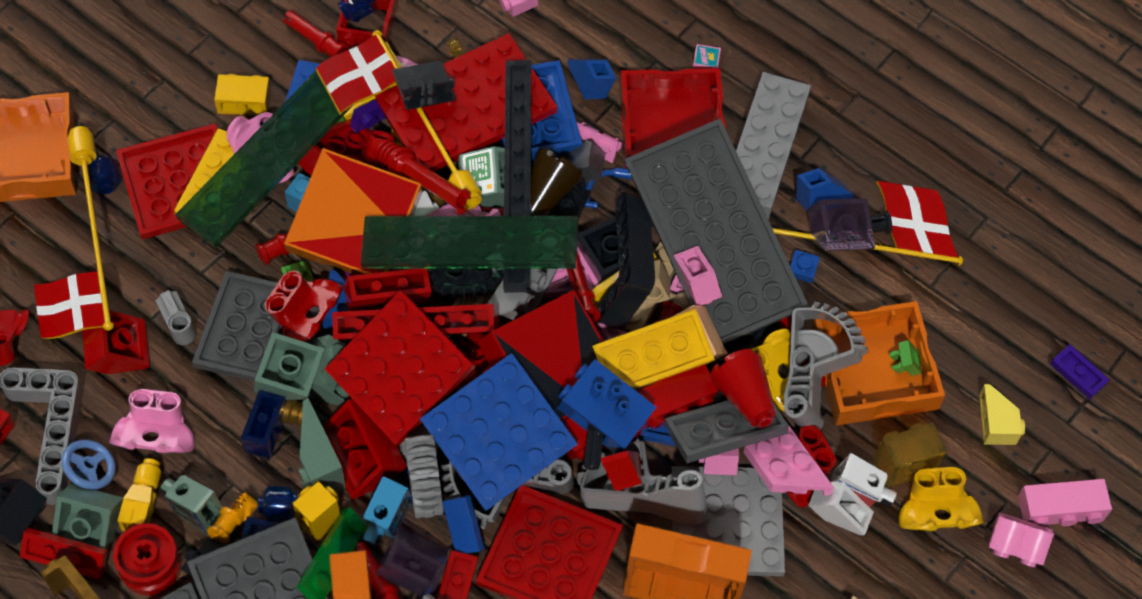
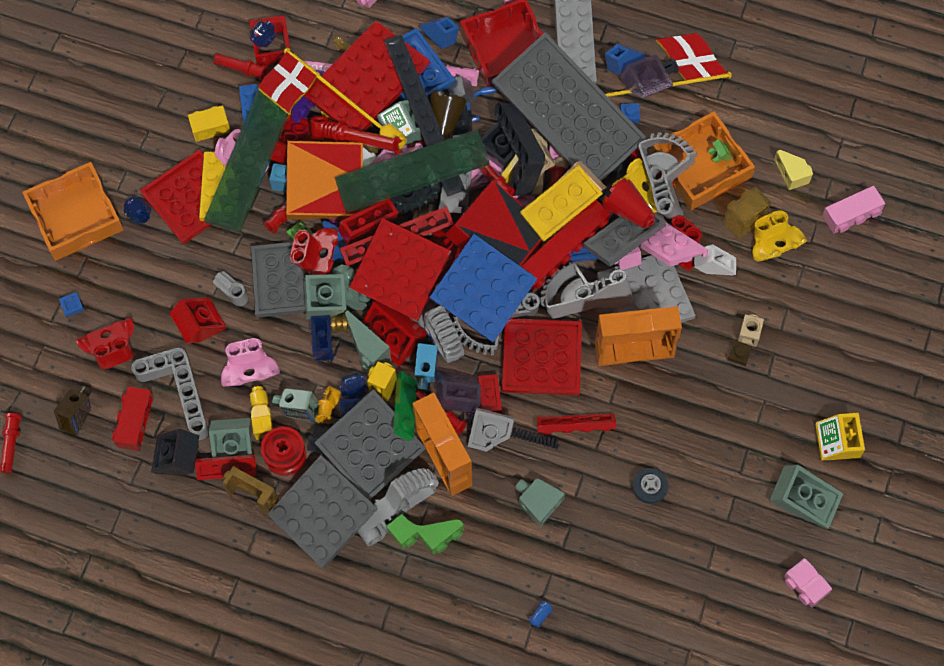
camera: 15 degrees left, 5 degrees up
flag [34,126,114,339] -> none
medium blue piece [62,440,116,489] -> none
black hinge [392,61,456,110] -> none
blue tile [442,495,484,554] -> none
blue piece [557,359,657,470] -> none
red slope [601,451,642,491] -> none
bright pink slope [673,246,722,305] -> none
white torso [830,453,896,507] -> none
bright pink brick [988,513,1054,567] -> none
dark purple plate [1050,344,1110,400] -> none

